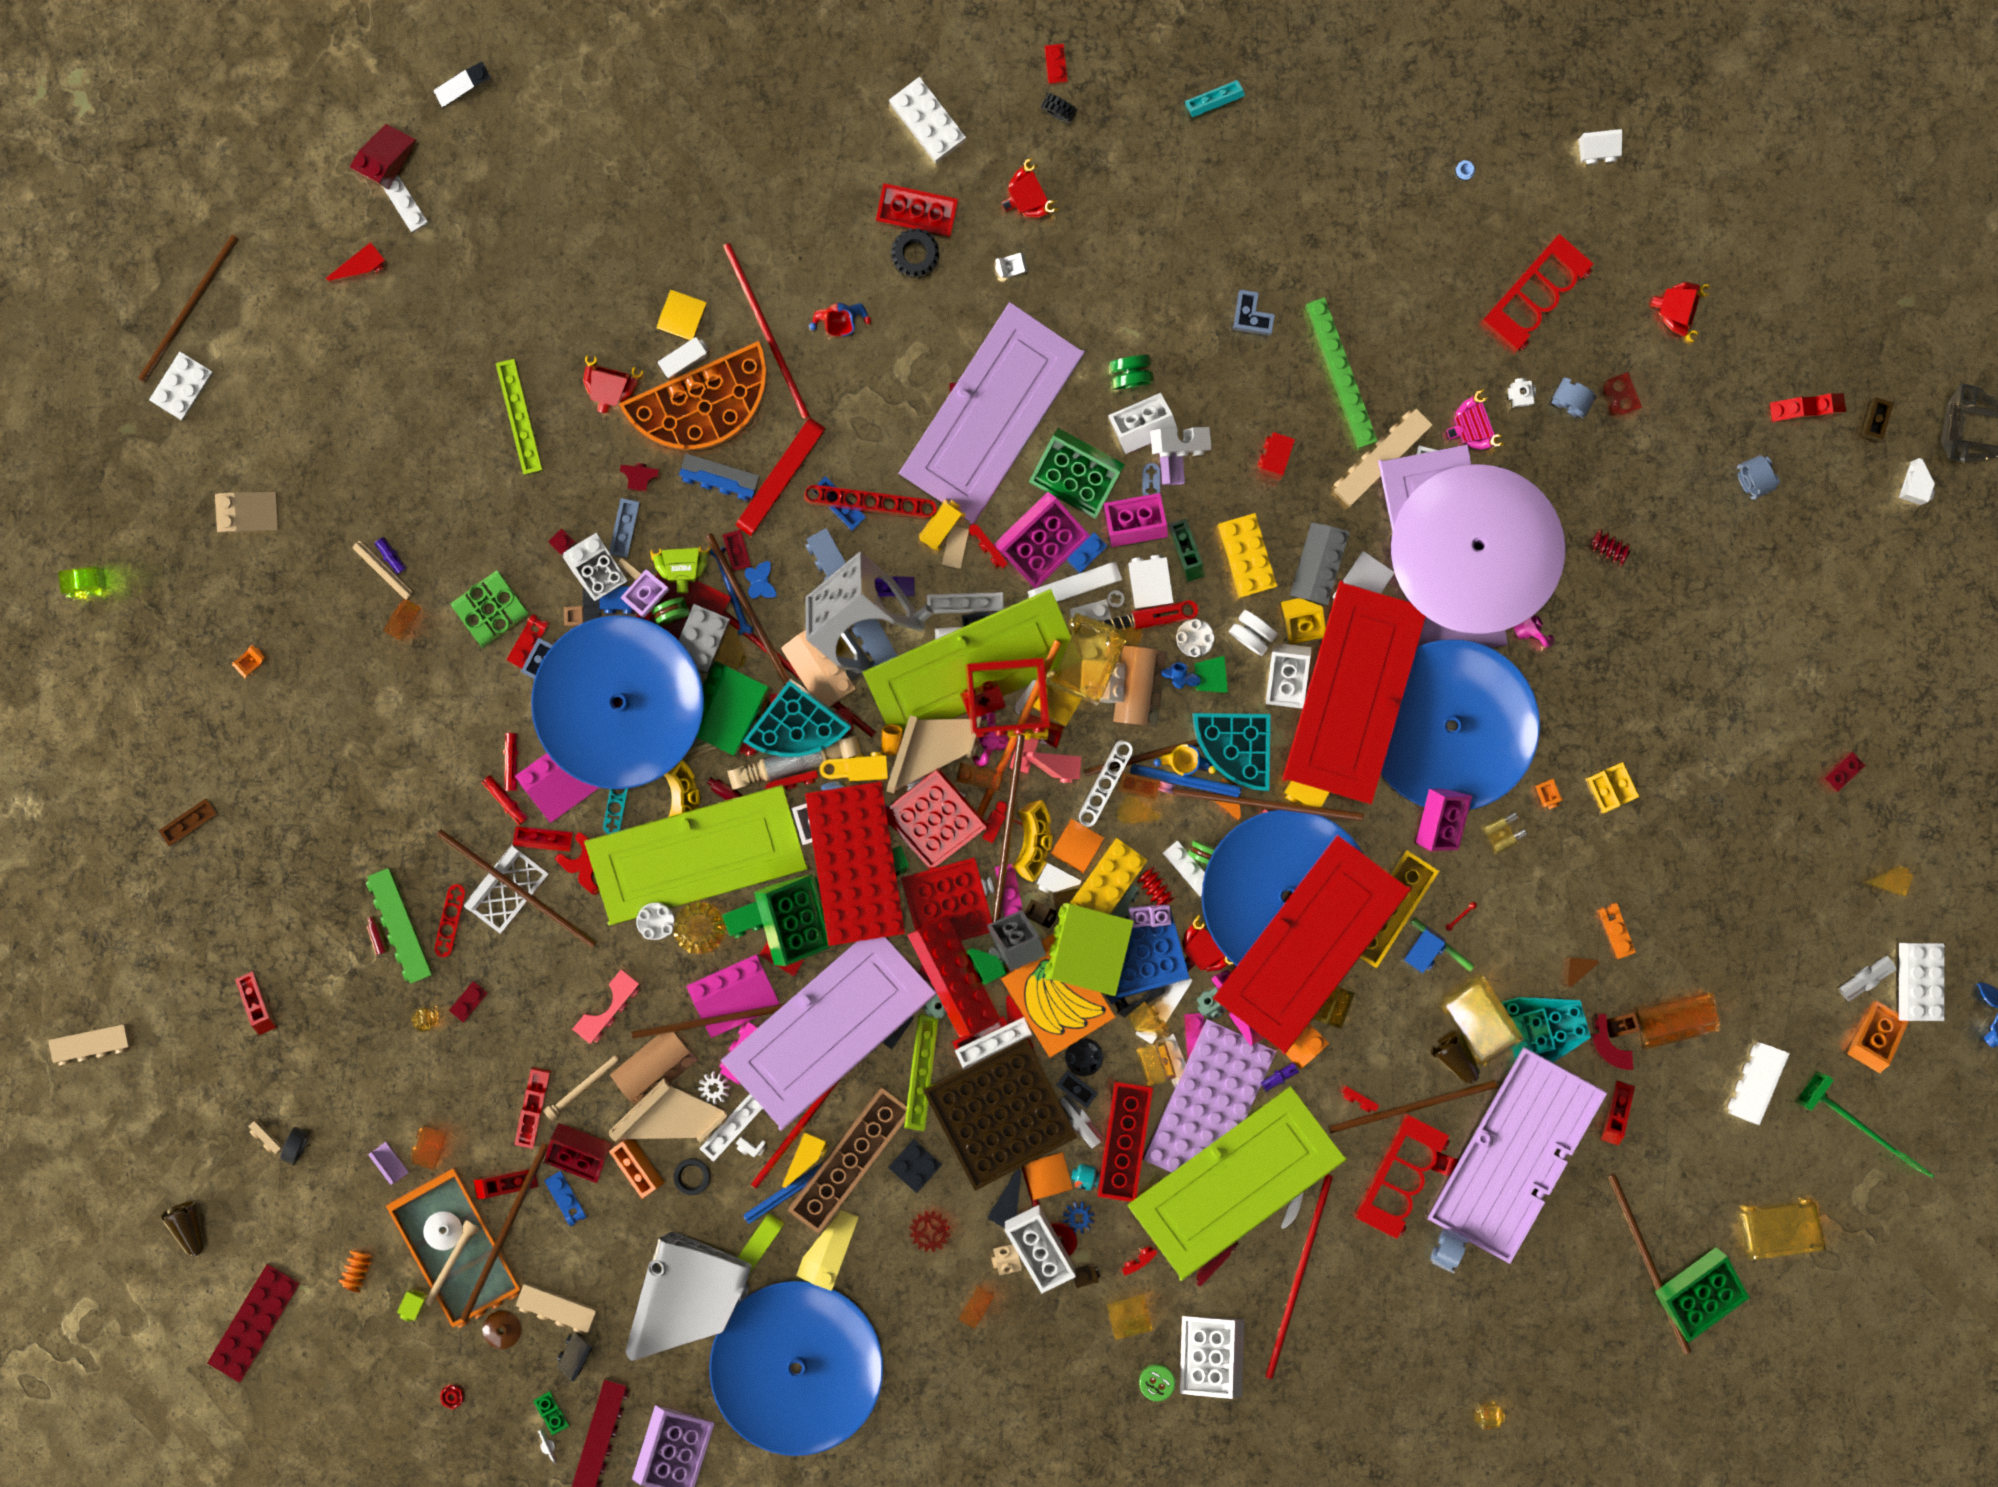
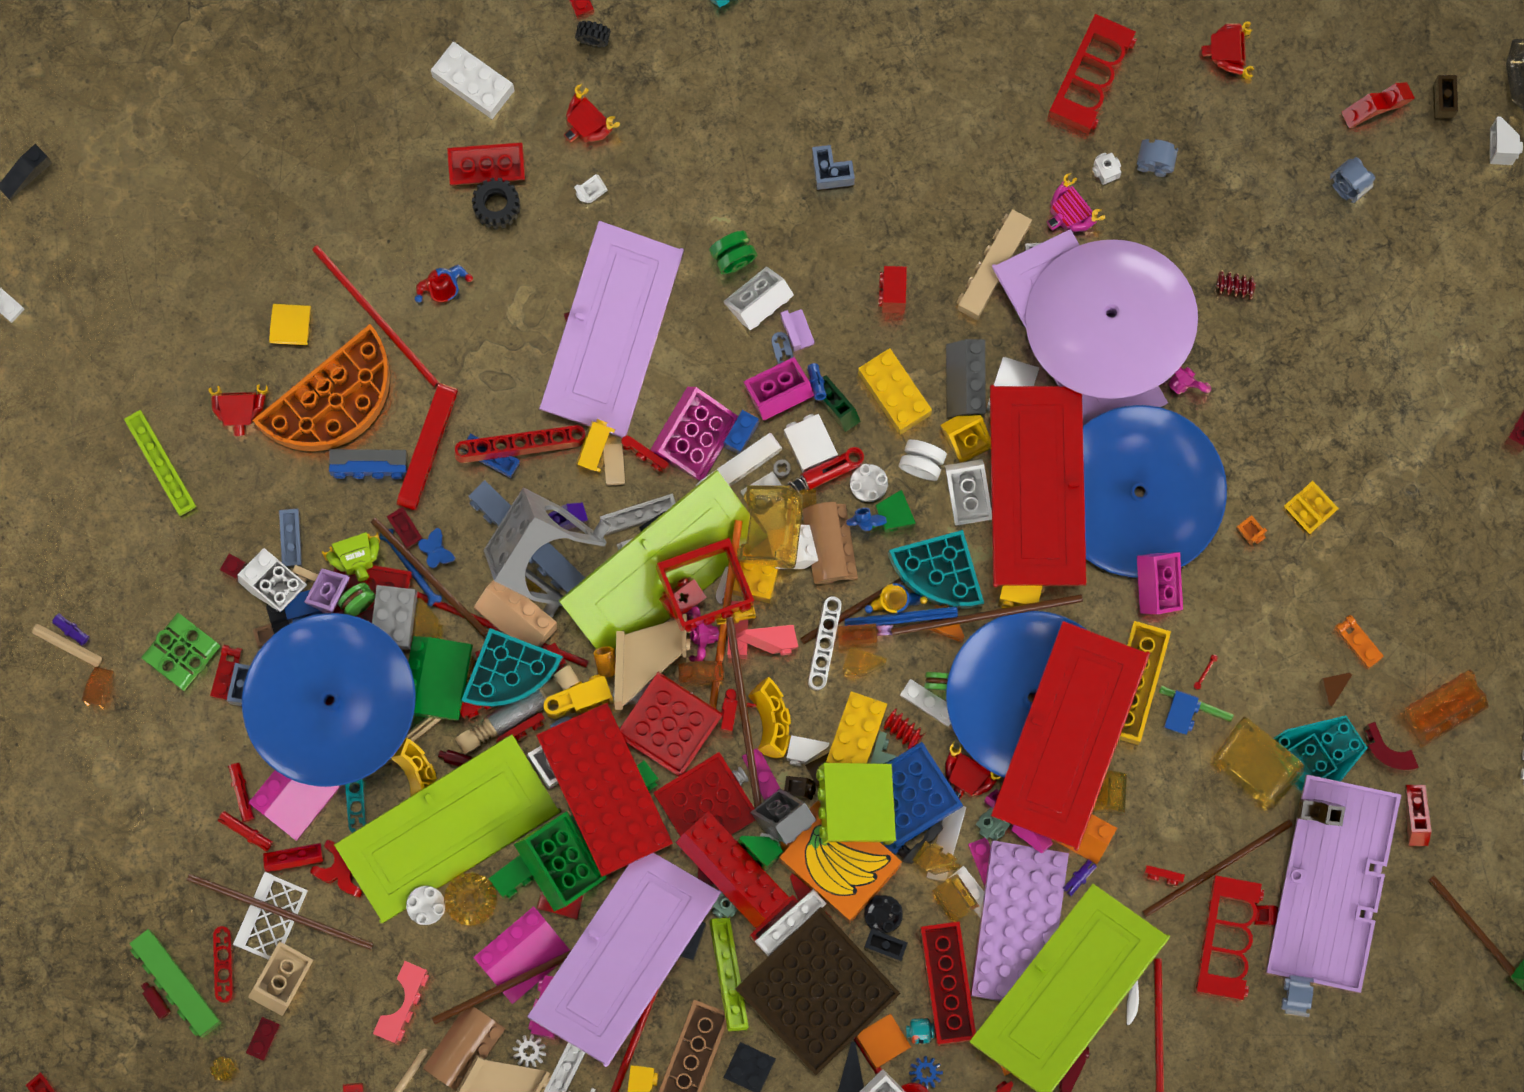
camera: 15 degrees left, 10 degrees down
dark red brick [620,463,660,492] -> none
white brick [658,337,709,381] -> none
green slope [1029,428,1125,519] -> none
red slope [1039,721,1064,749] -> none
orange slope [1050,818,1104,873] -> none
light grey piece [1059,1094,1104,1148] -> none
lavender slope [1128,905,1171,928] -> none
white arch [1150,427,1211,457] -> none
bright green brick [1305,297,1377,449] -> none
dark brown cone [1430,1030,1480,1084] -> none
clear yellow piece [1483,813,1527,854] -> none
clear red brick [1603,372,1642,418] -> none
reddish brown slope [1607,1011,1642,1038] -> none
none -> tan slope [248,941,313,1016]
none -> blue pin [807,363,827,400]
none -> dark brown brick [1297,799,1346,826]

